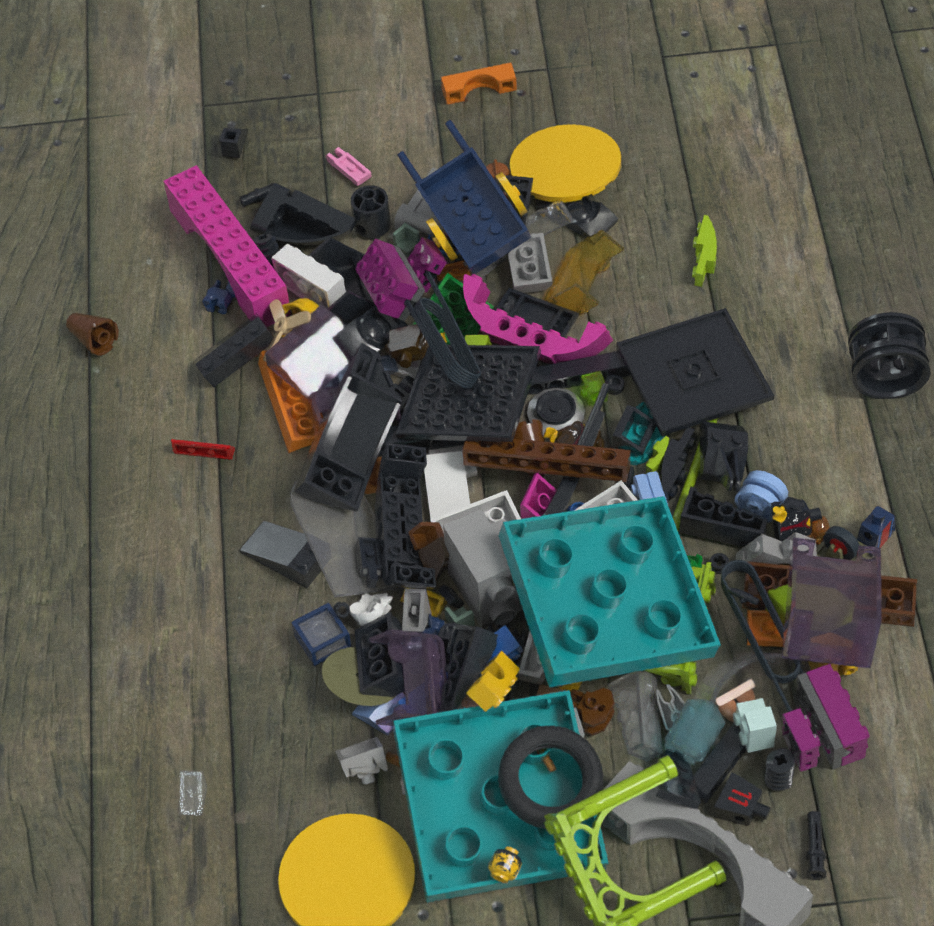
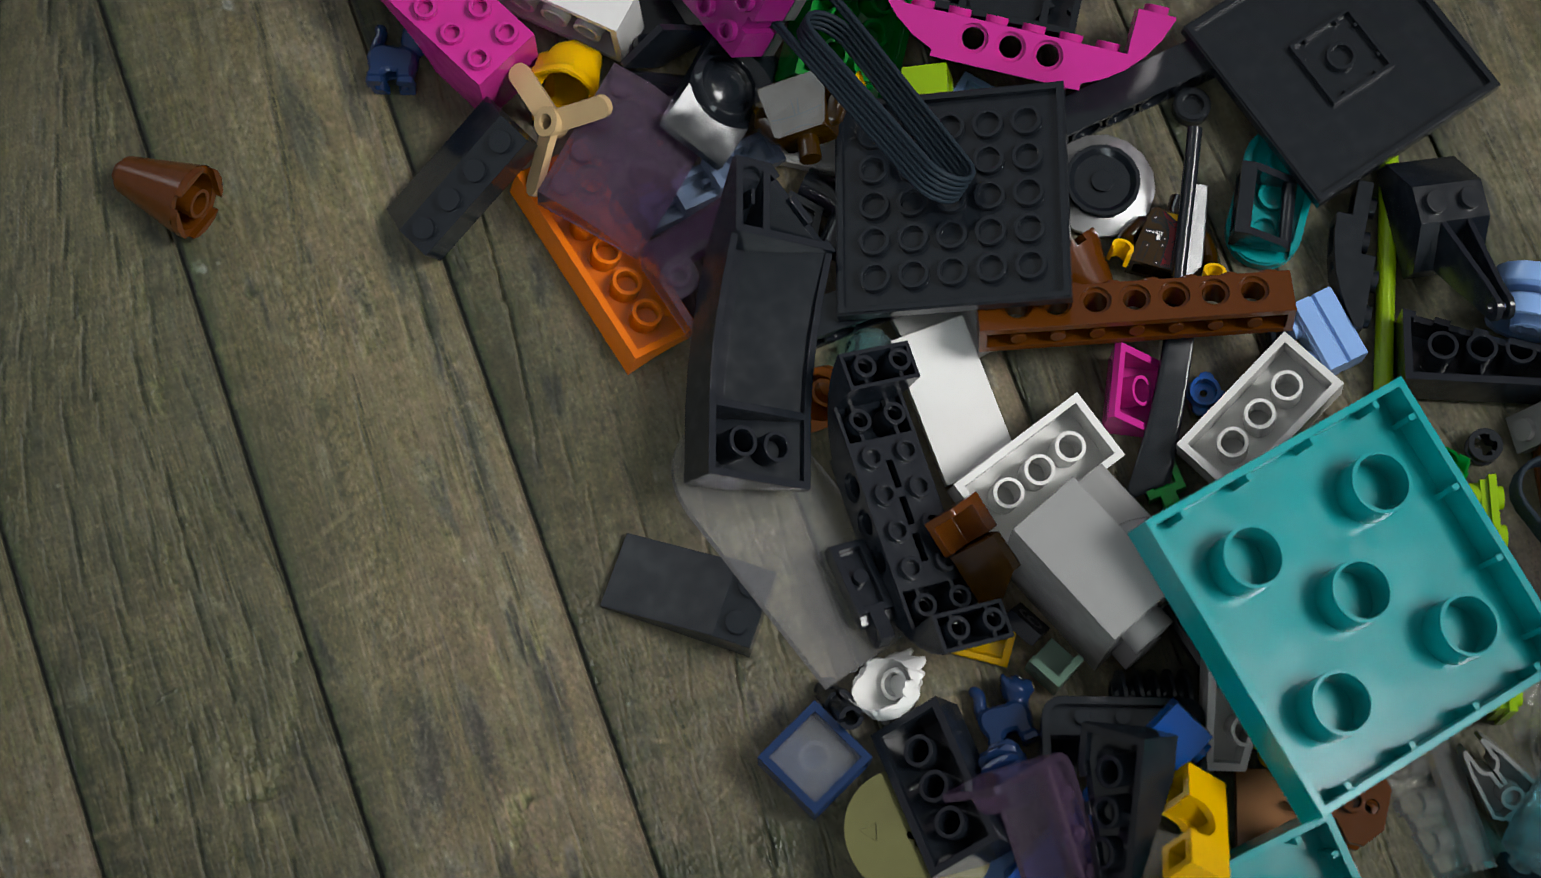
camera: 20 degrees left, 20 degrees up
red slope [171,439,235,460] -> none
light grey slope [402,589,432,632] -> none
clear neon green brick [580,371,608,406] -> none
lime slope [645,436,669,474] -> none

